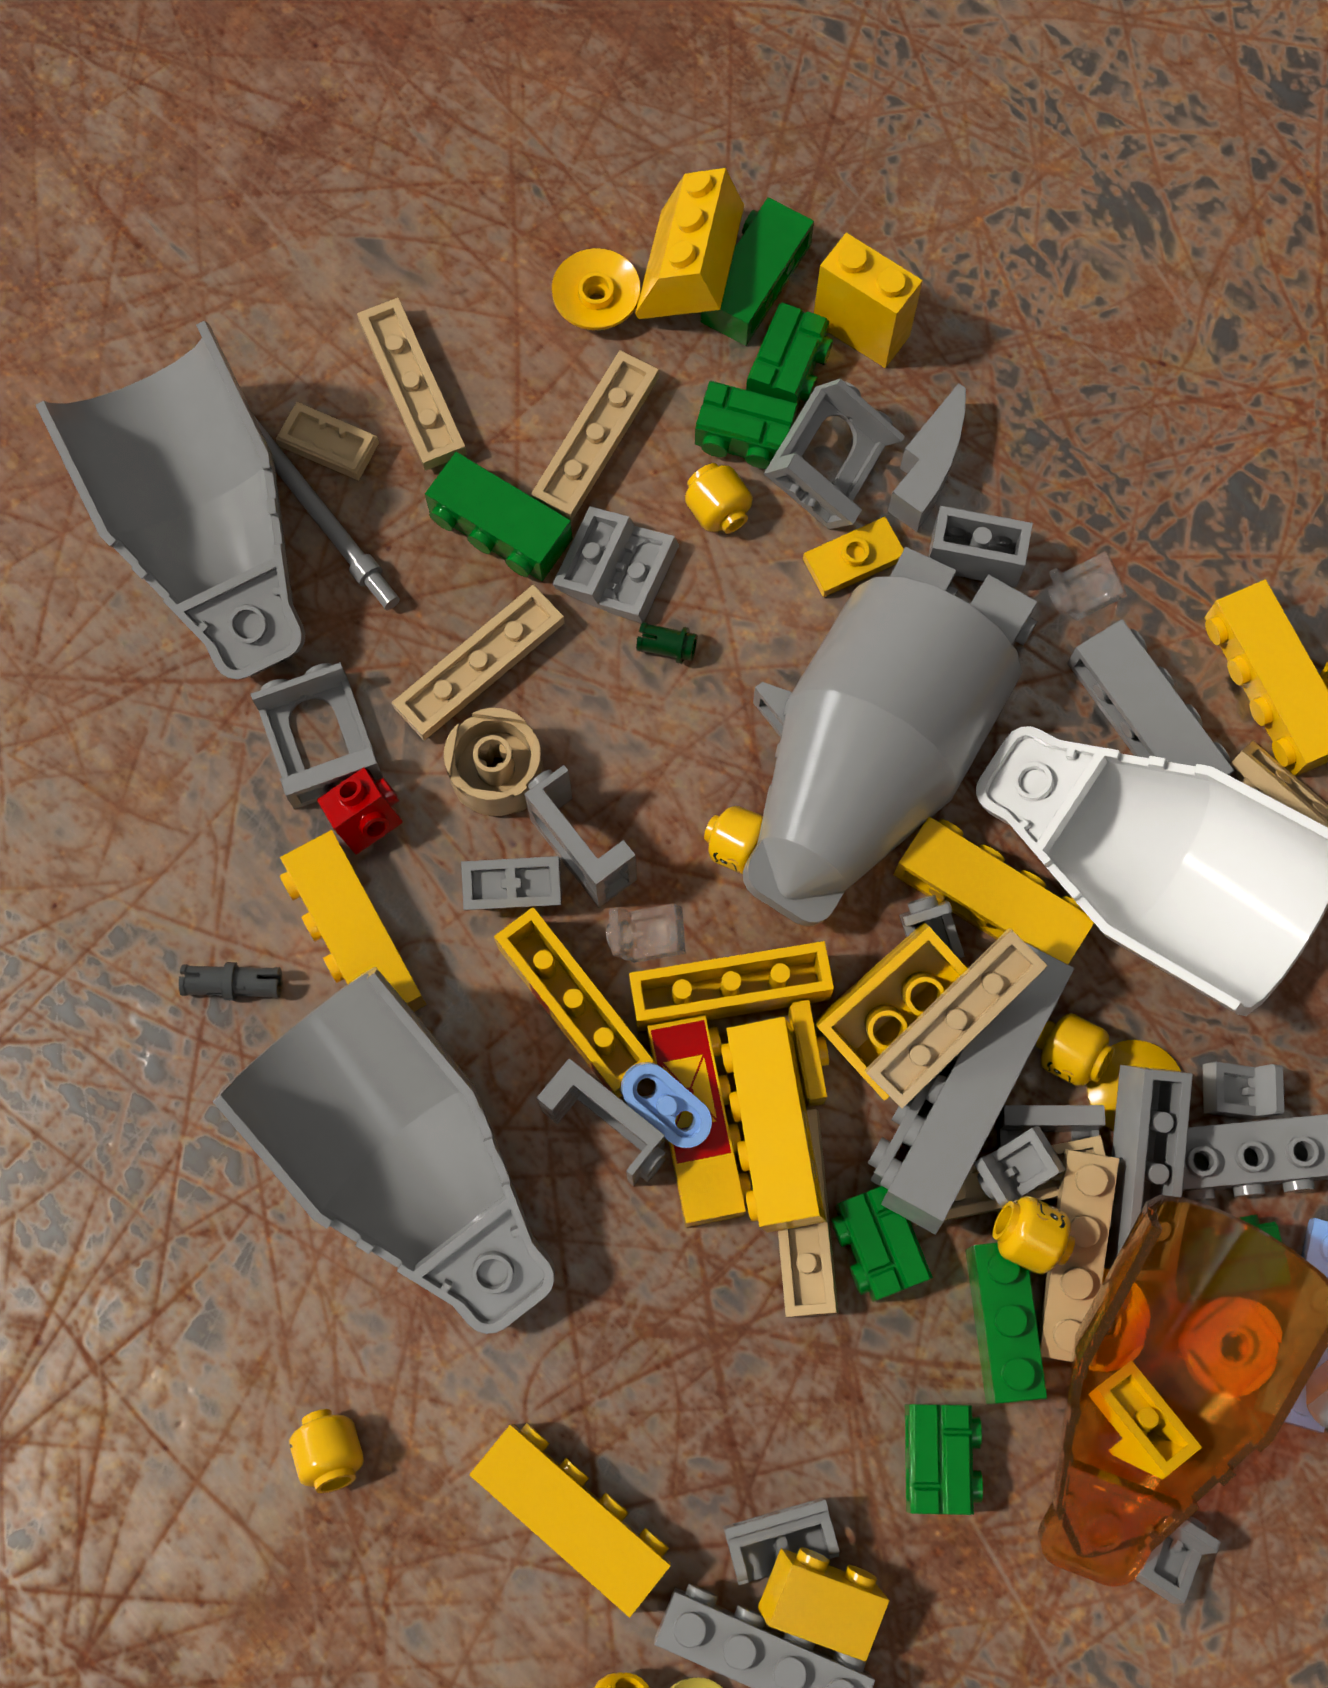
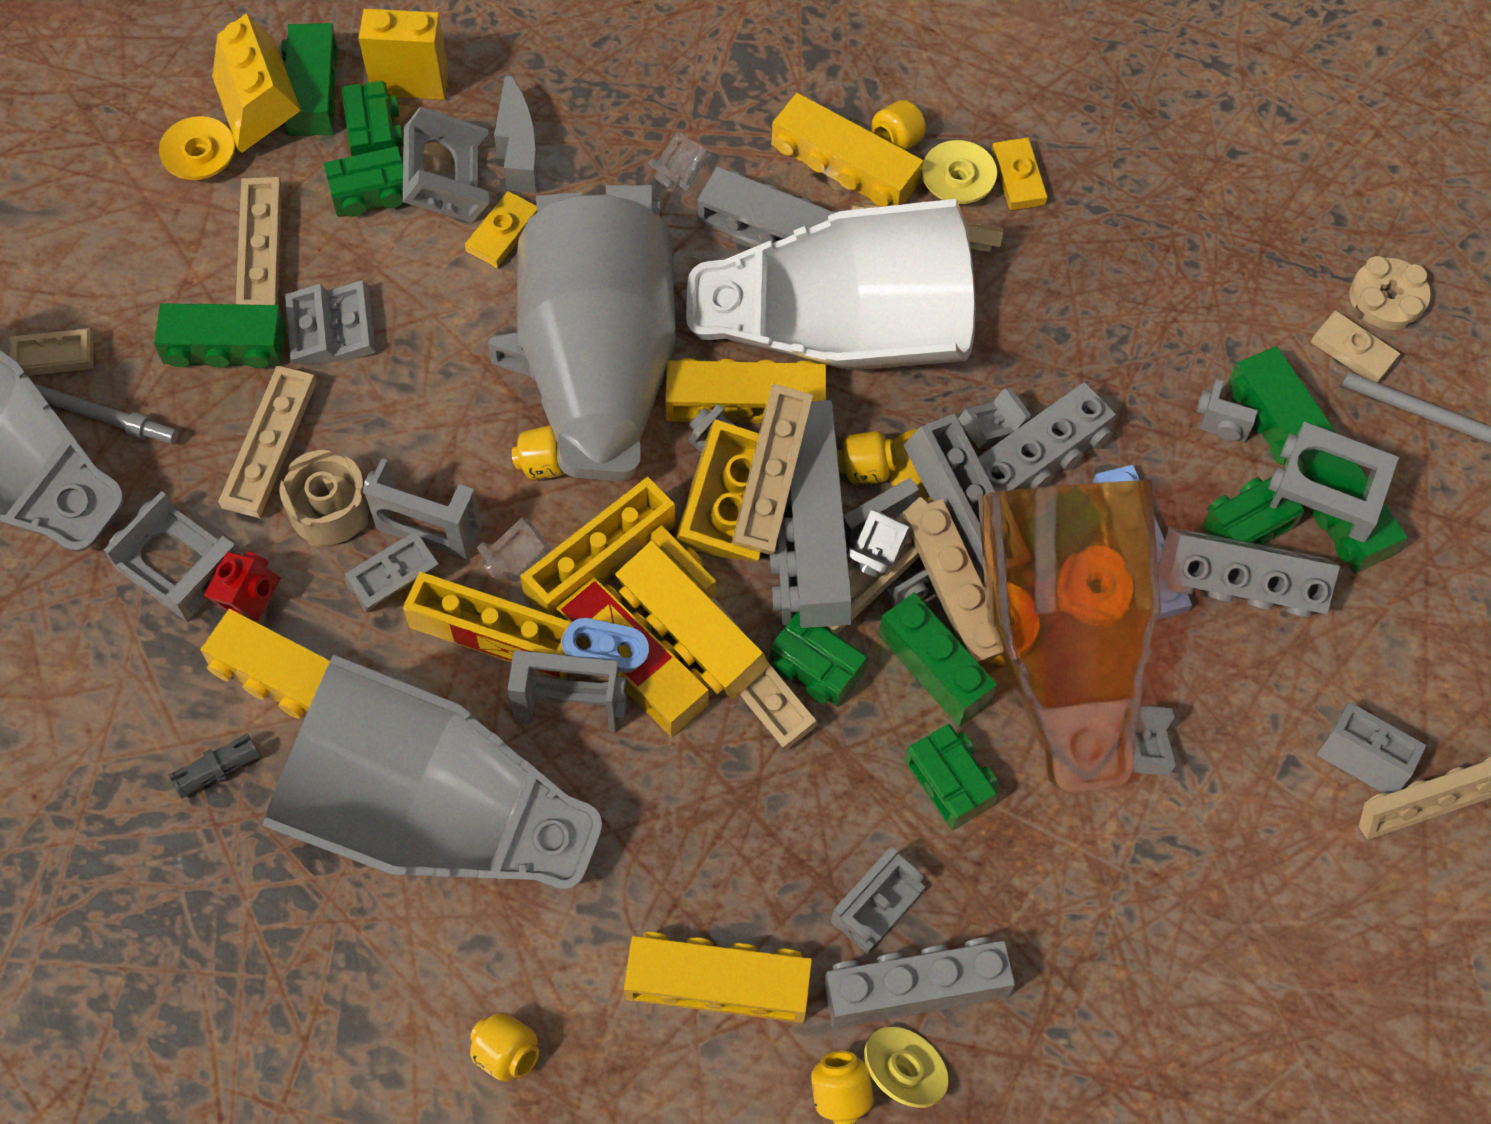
camera: 35 degrees left, 10 degrees down
tan plate [357,298,467,471] -> none
dark green pin [636,622,698,664] -> none
yellow head [685,463,753,534] -> none
yellow brick [758,1547,890,1662] -> none
light grey brick [928,505,1033,587] -> none
yellow head [993,1196,1075,1274] -> none
yellow slope [1088,1360,1202,1480] -> none

